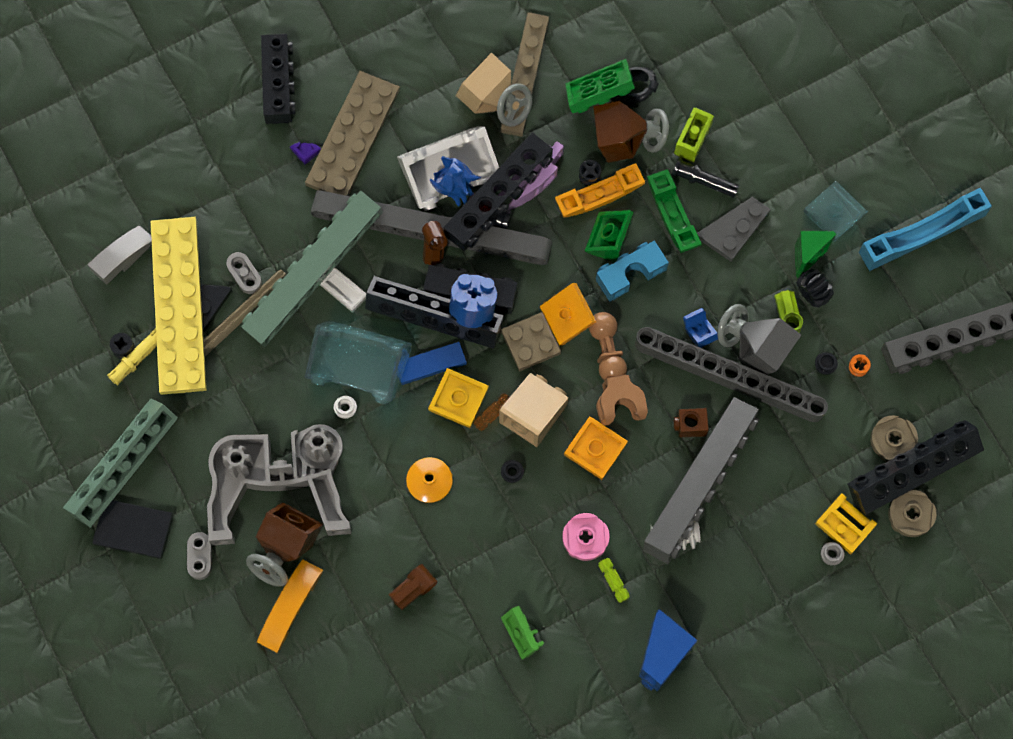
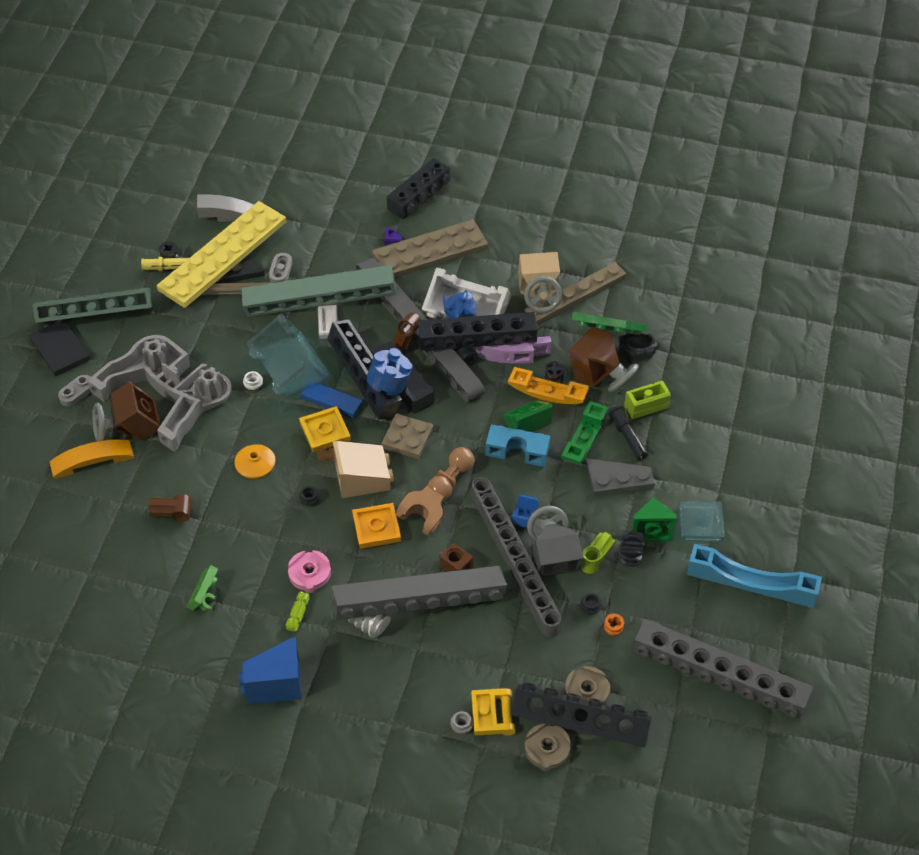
camera: 45 degrees right, 20 degrees down
light orange plate [540,283,596,345] -> none

